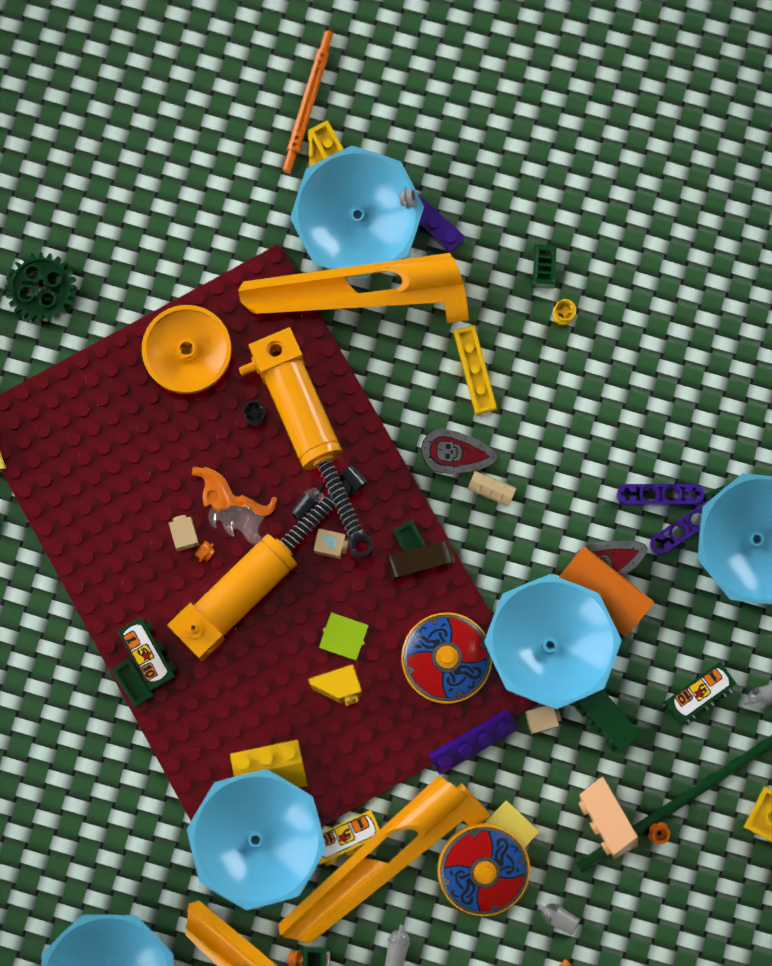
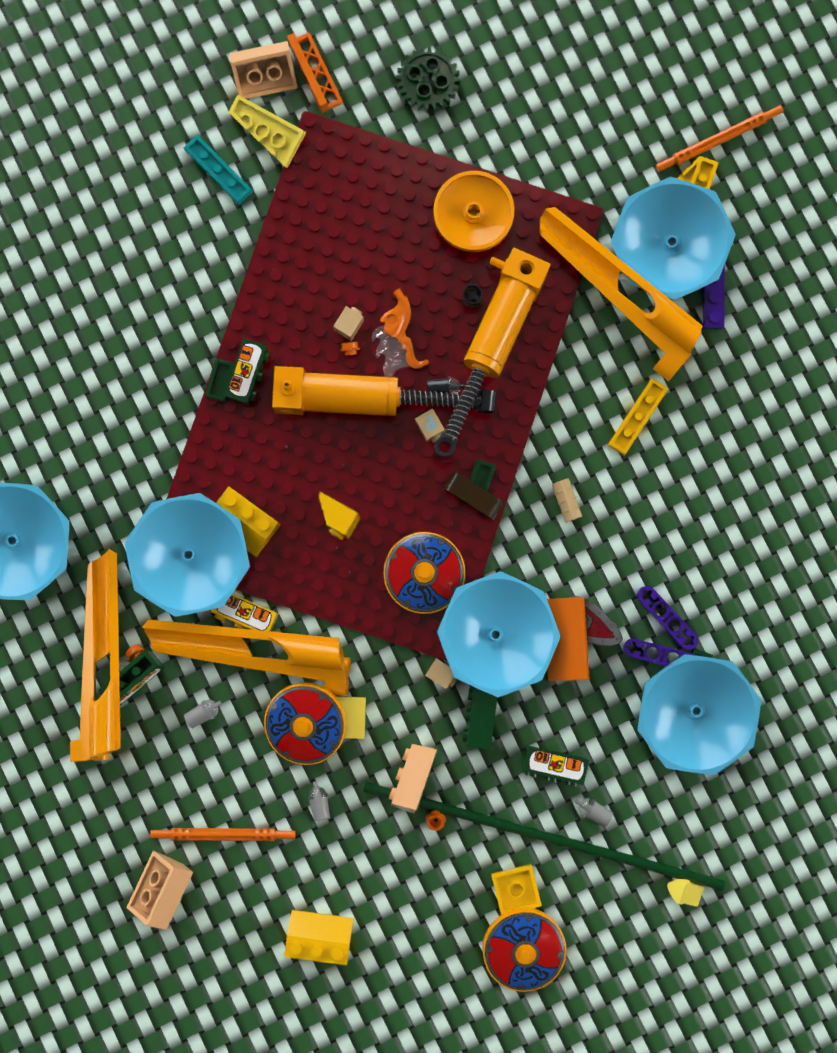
camera: 50 degrees right, 5 degrees up
lime piece [319,612,369,661] -> none
light grey plate [399,188,416,209] -> none
shield [421,429,497,474] -> none
dark purple plate [428,709,518,775] -> none
dark green slope [532,244,557,289] -> none
yellow wheel [553,299,576,326] -> none

